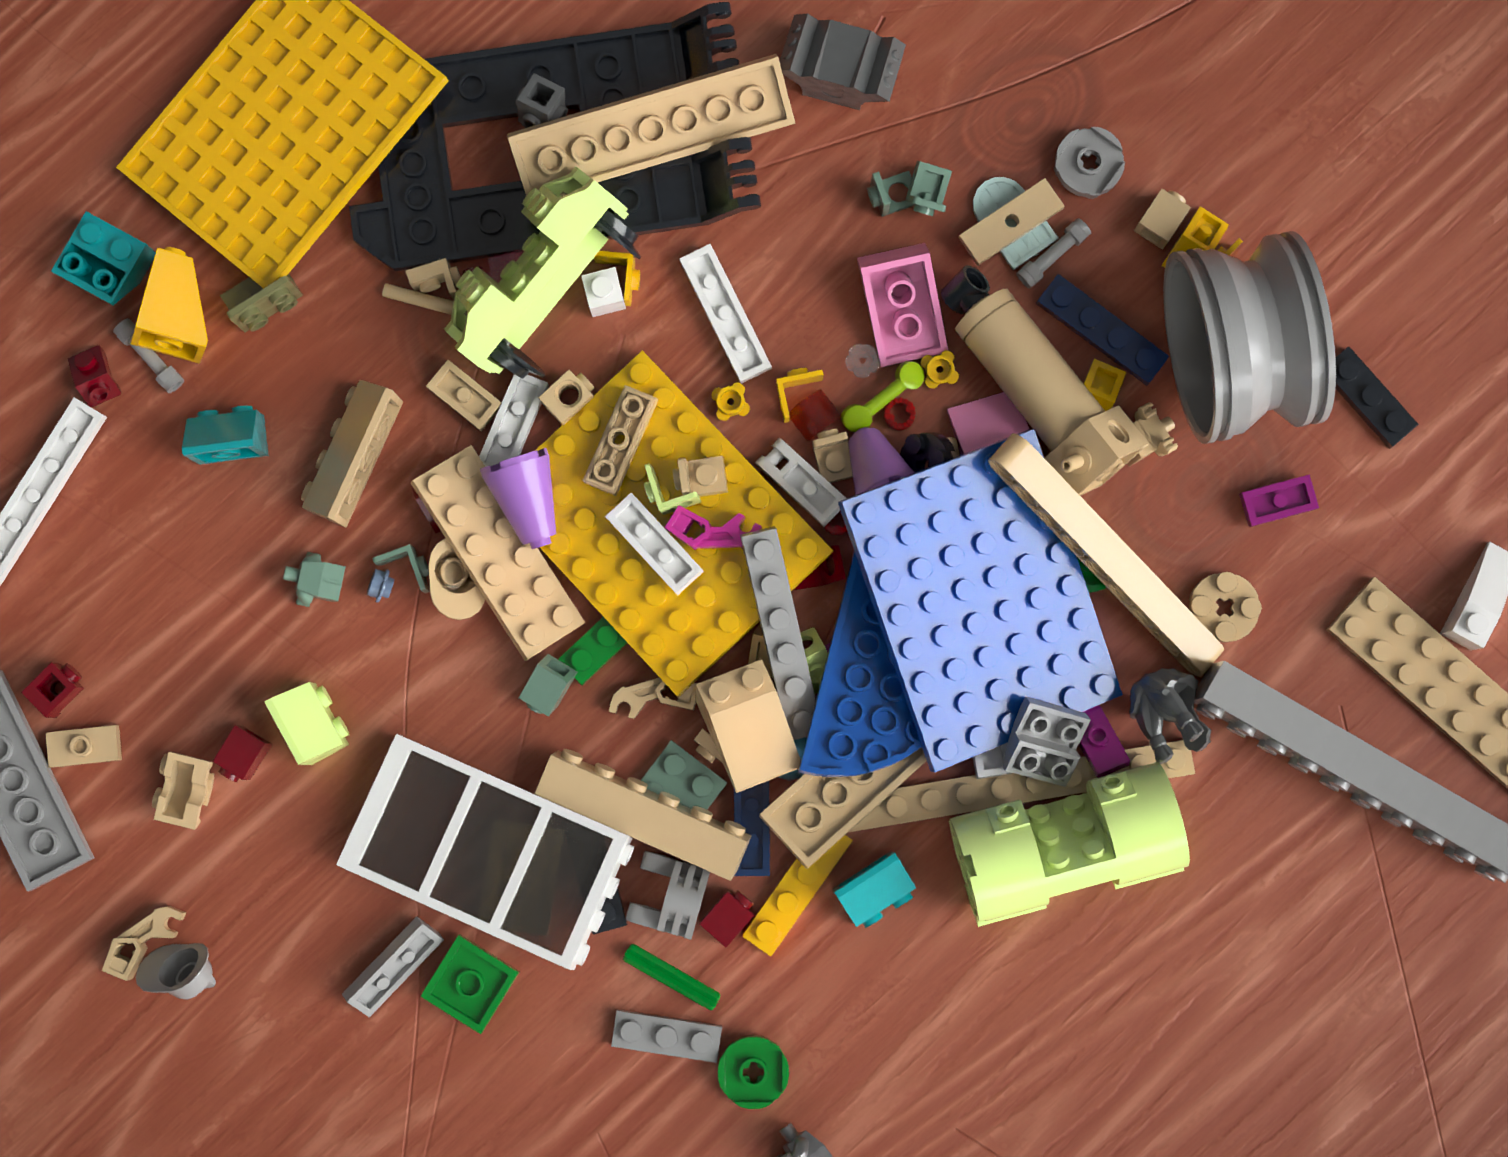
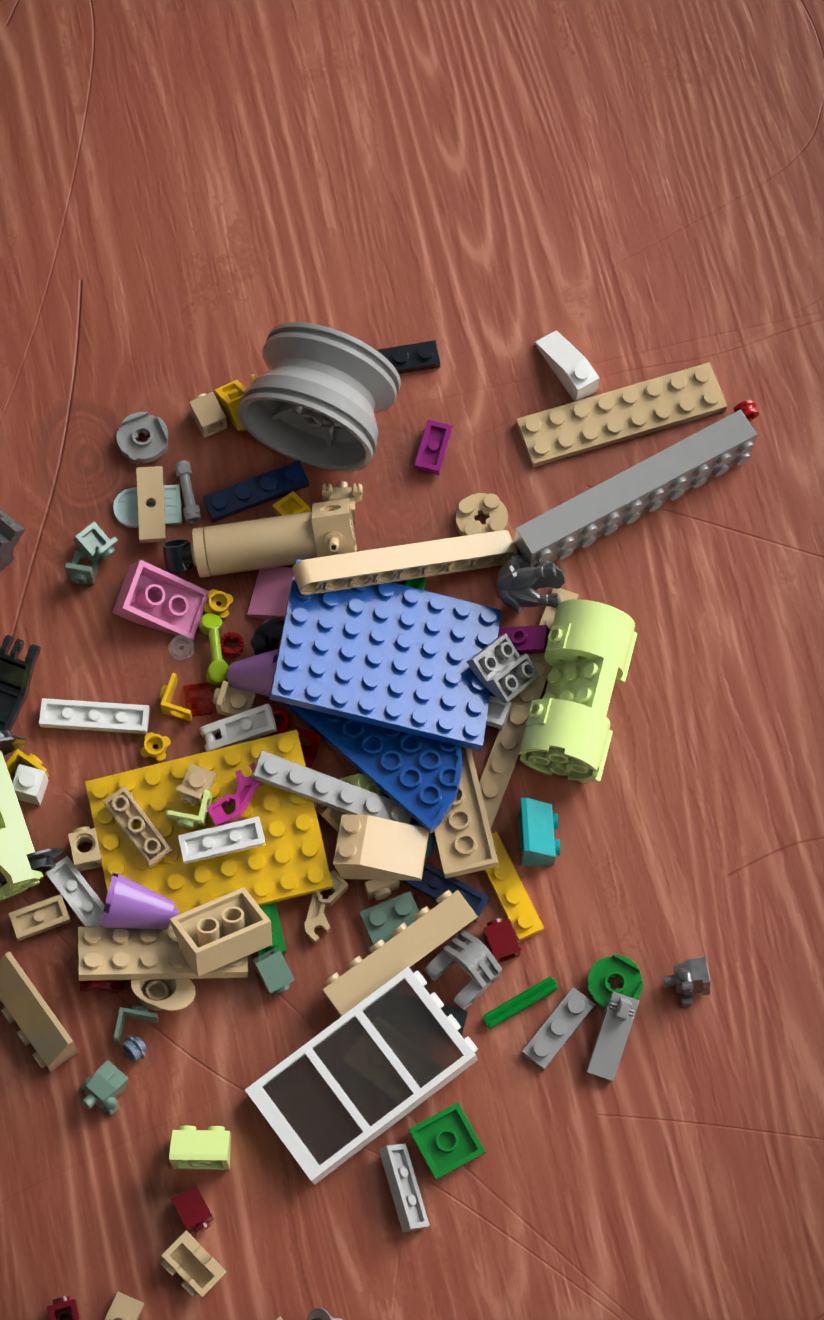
camera: 65 degrees left, 15 degrees down
none -> tan slope [170,887,272,977]
none -> light grey hinge [585,991,640,1081]

